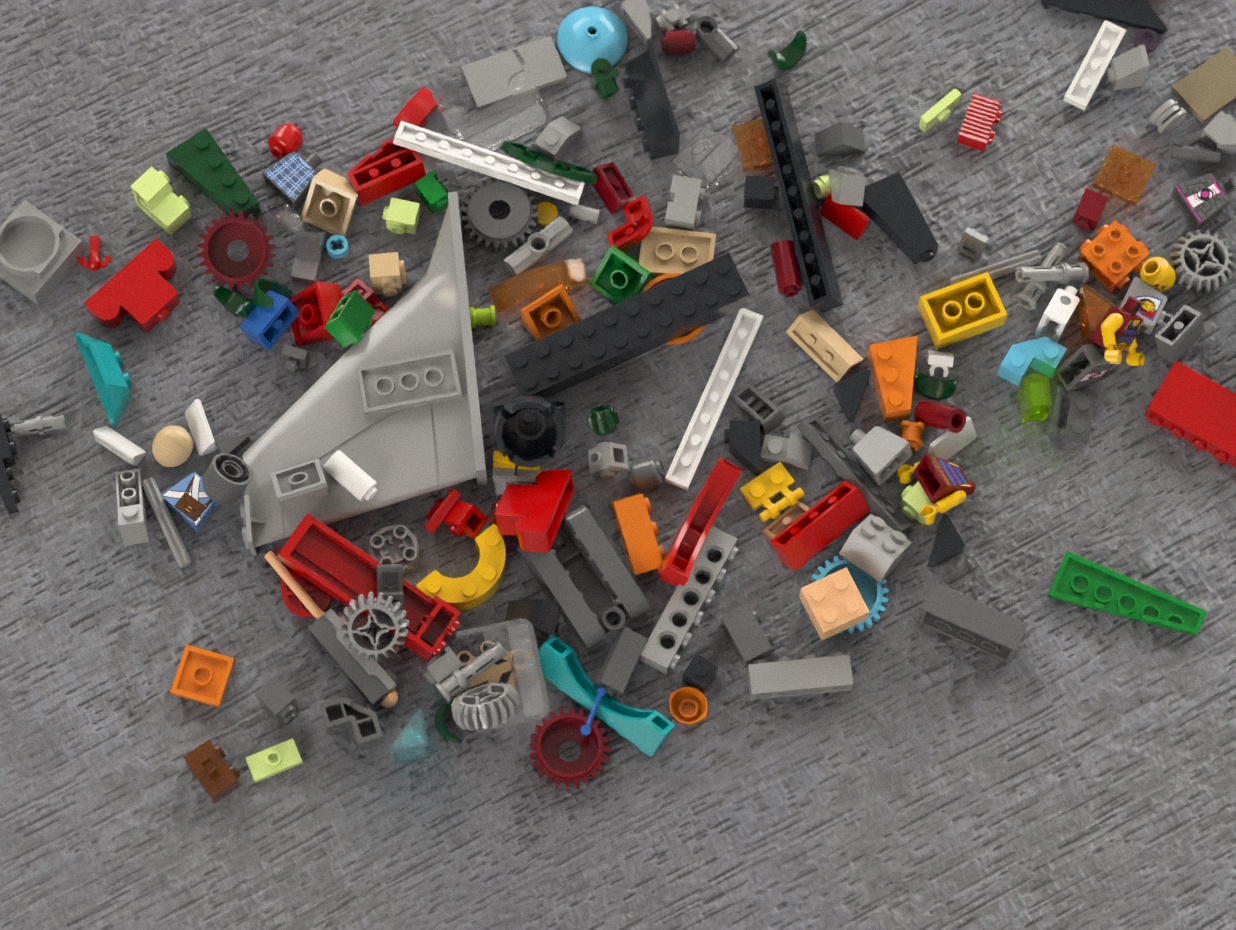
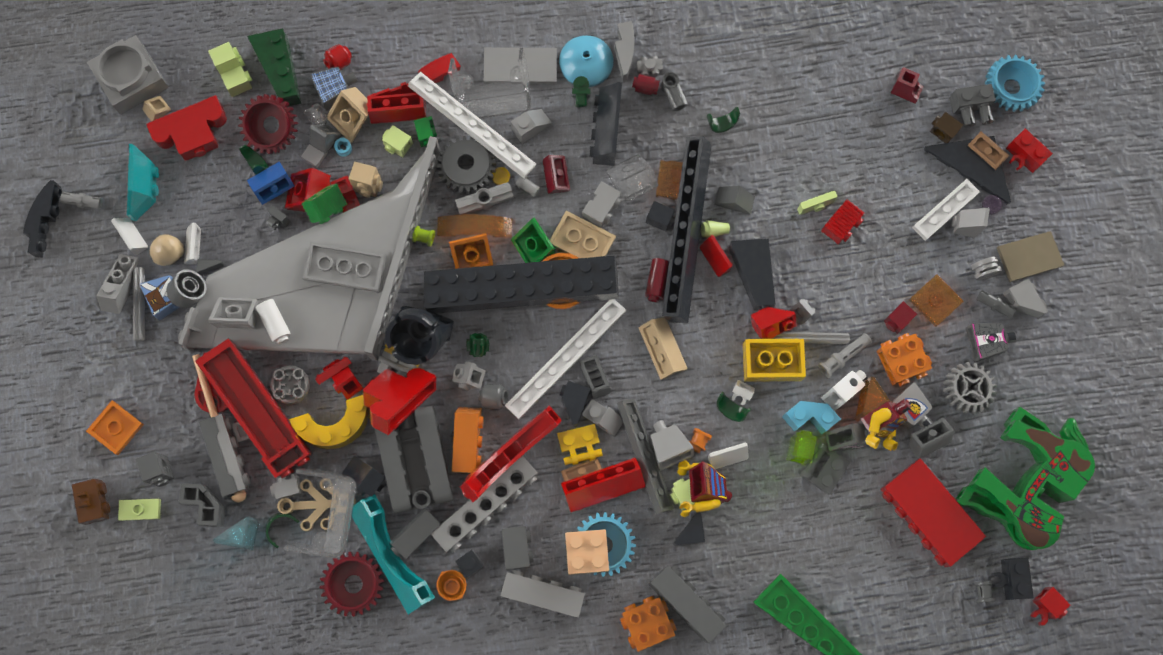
camera: 20 degrees right, 5 degrees up
red piece [77,236,112,271] -> none
dark green helmet [253,279,293,308] -> none
light grey gear [339,592,409,661] -> none
dark grey slope [377,564,404,619] -> none
light grey pin [435,641,507,703] -> none
light grey gear [451,682,521,731] -> none
dark green tile [501,141,598,184] -> none
blue hinge [580,687,606,736] -> none
red plate [607,195,653,252] -> none
light grey slope [829,166,866,206] -> none
black slope [833,370,871,423] -> none
light grey brick [839,514,912,582] -> none
orange wedge [867,336,918,423] -> none
dark red brick [914,400,966,433] -> none
light grey pin [1015,262,1089,284] -> none
yellow head [1140,257,1176,293] -> none
none -> tan slope [143,96,171,121]
none -> orange brick [620,595,677,652]
none -> red slope [750,307,797,339]

